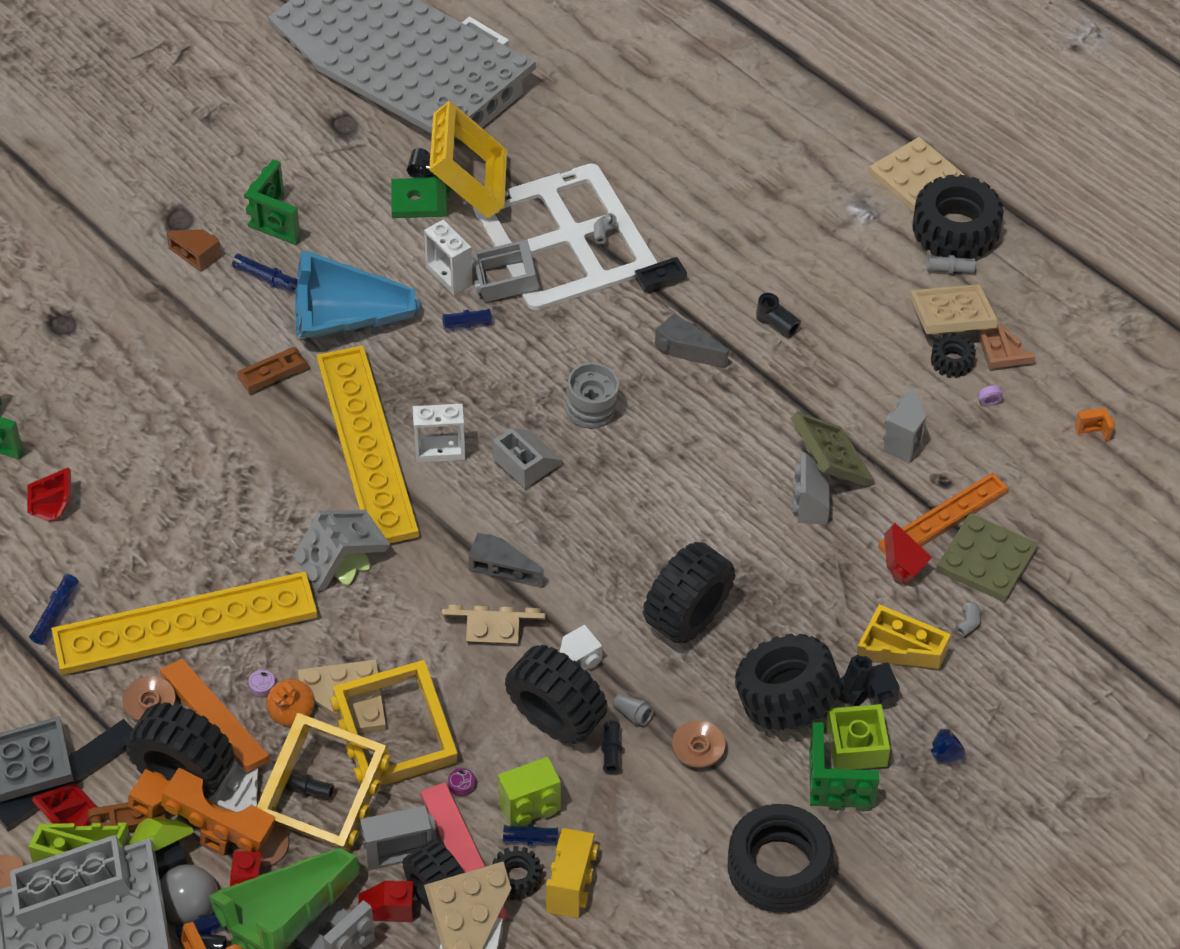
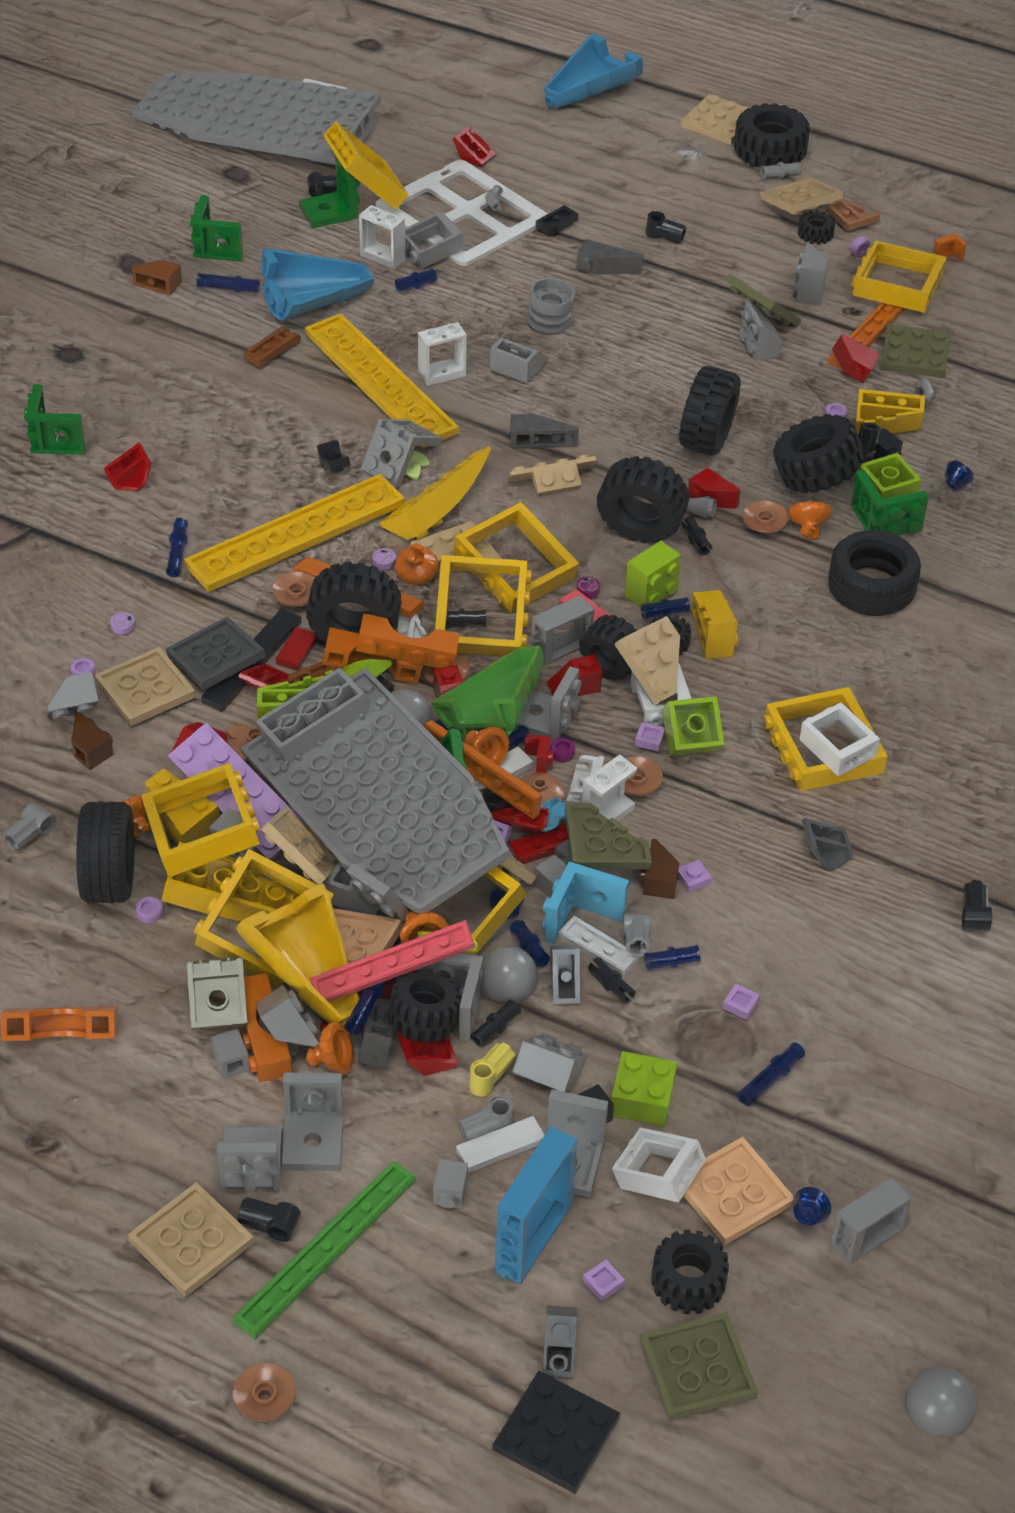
camera: 20 degrees left, 5 degrees down
none -> red tile [276,627,318,671]
none -> black bracket [317,440,351,473]
none -> yellow wedge [379,446,491,540]
none -> red slope [453,126,496,167]
none -> dark azure cone [544,33,643,108]
none -> red slope [688,468,741,509]
none -> orange hair [788,501,832,540]
none -> lavender tile [825,403,847,418]
none -> yellow window [851,240,947,313]

